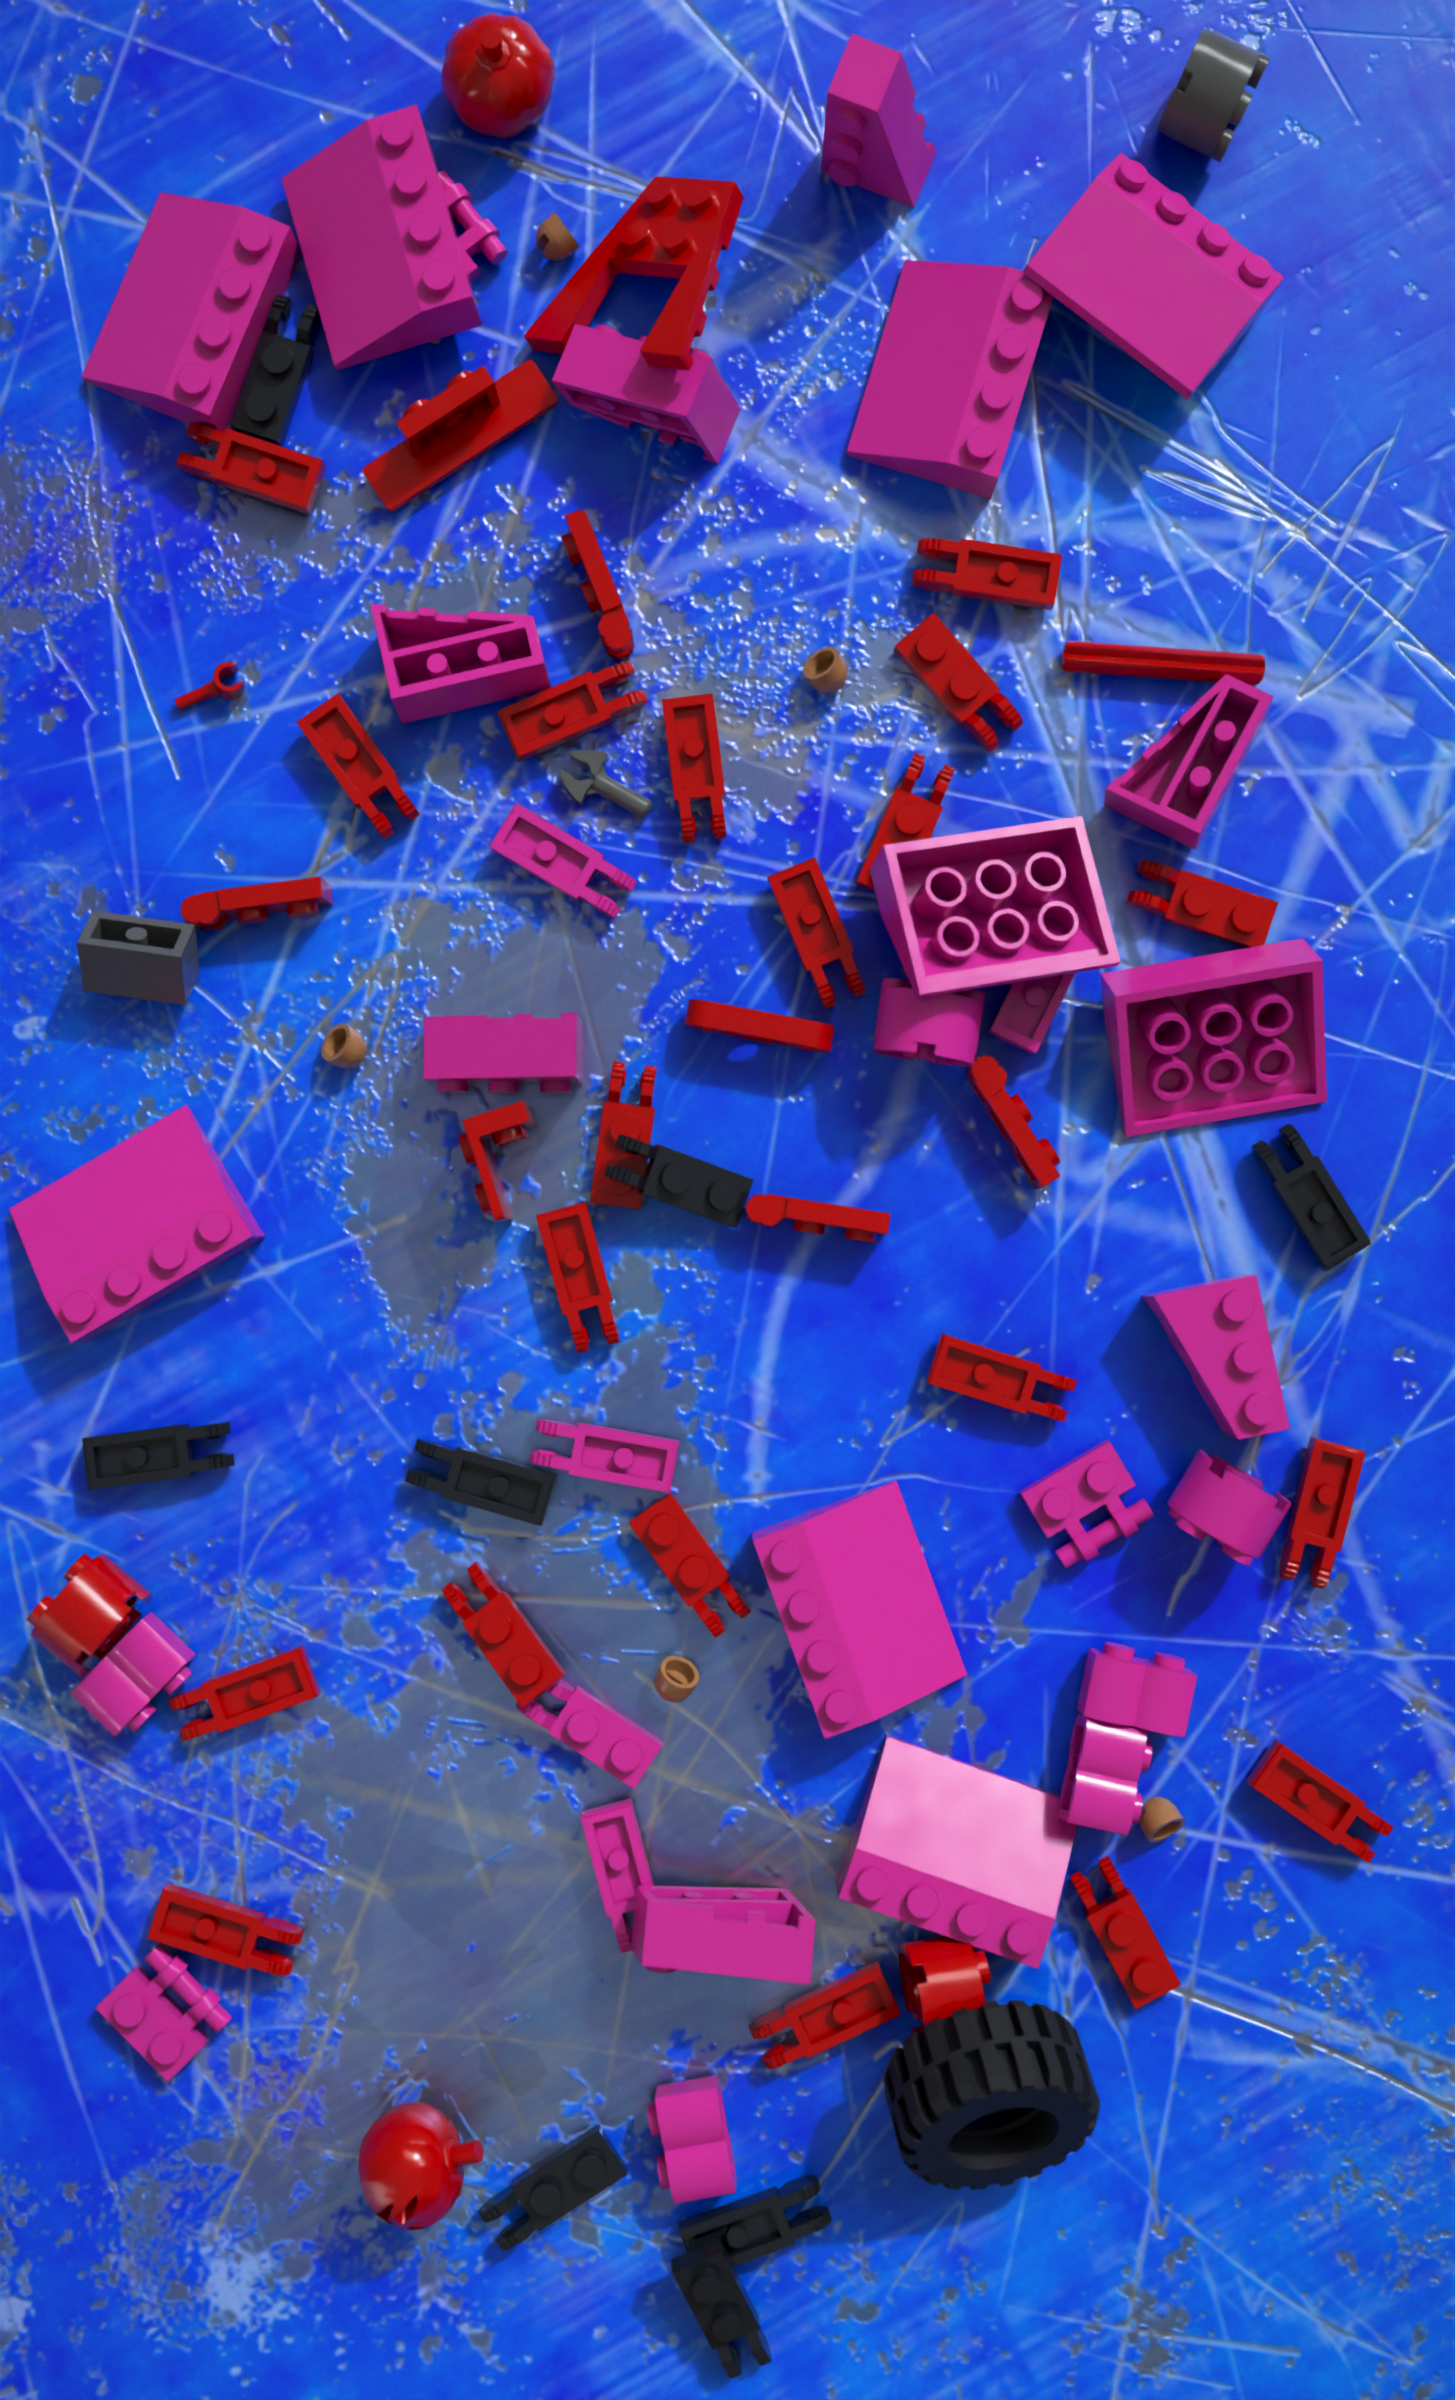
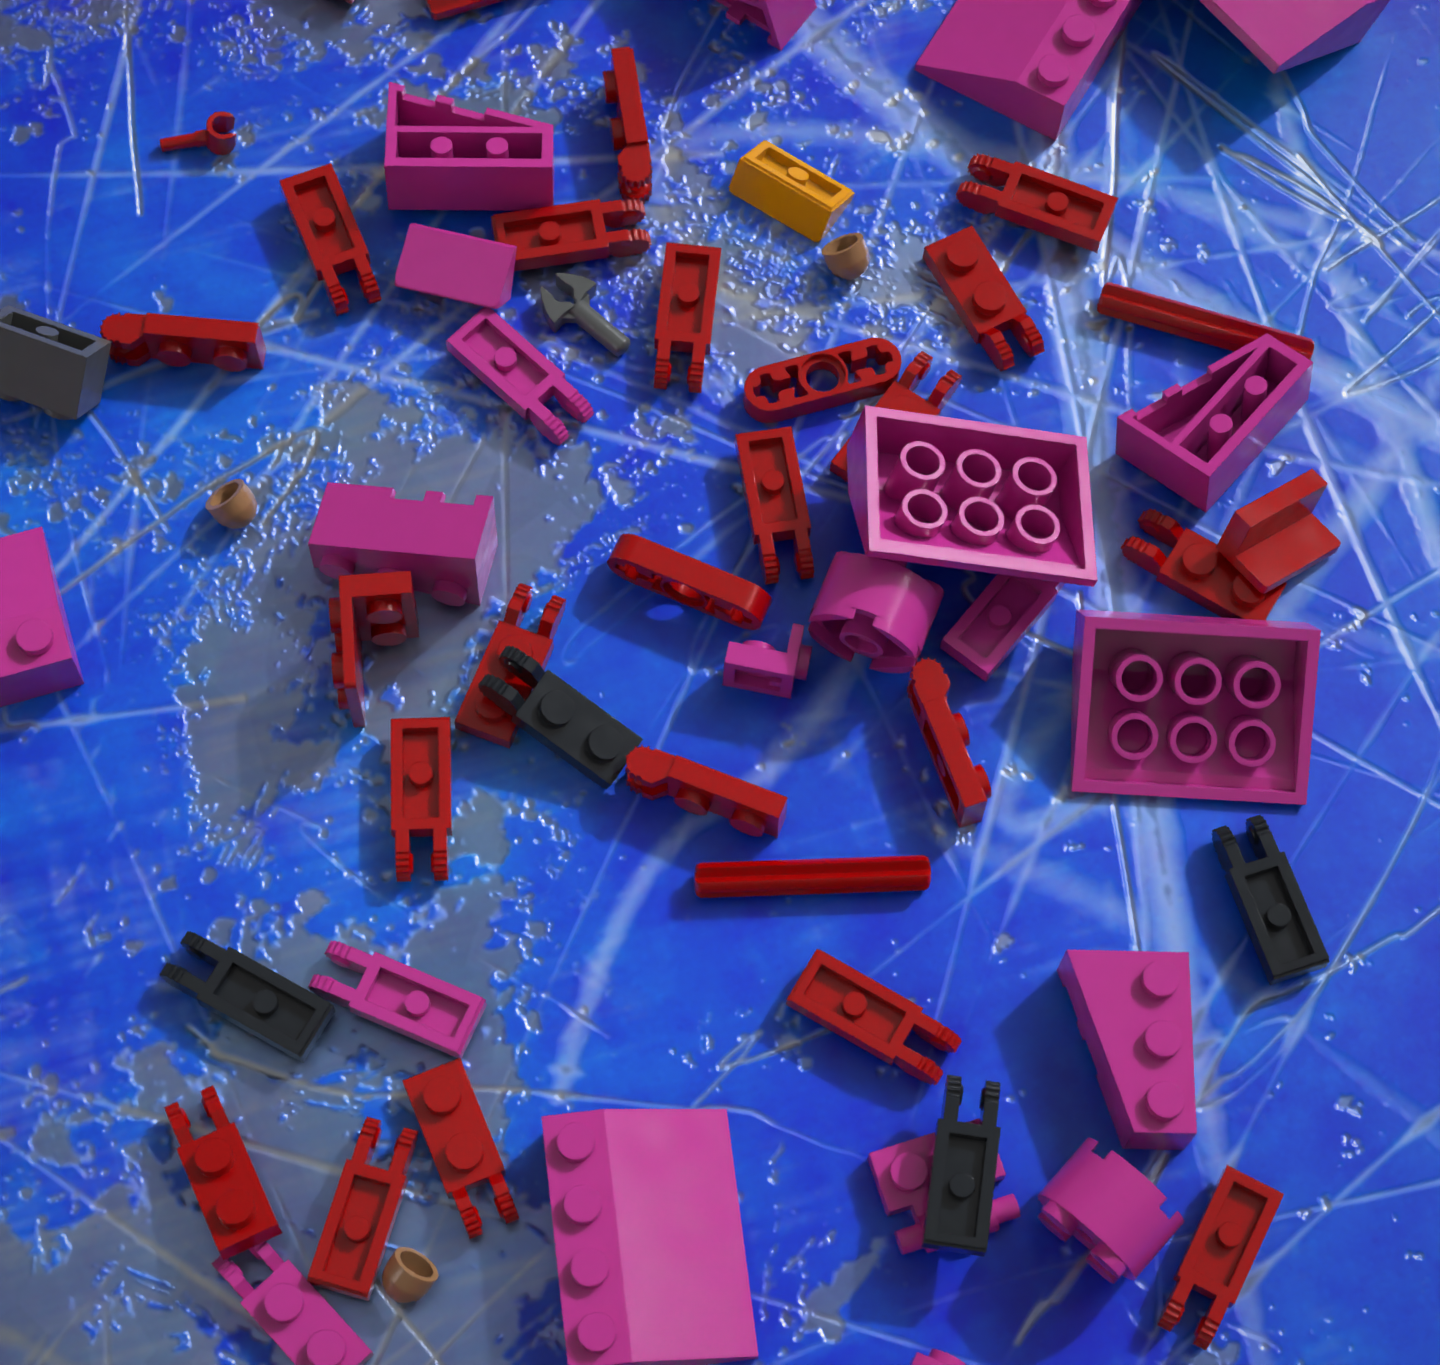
camera: 10 degrees right, 20 degrees down
none -> red hinge [307,1117,418,1301]
none -> dark pink slope [394,223,517,309]
none -> red axle [694,855,931,898]
none -> dark pink bracket [722,623,813,699]
none -> light orange slope [729,140,855,242]
none -> red beam [743,338,901,423]
none -> black hinge [921,1075,1001,1257]
none -> red panel [1216,469,1341,593]

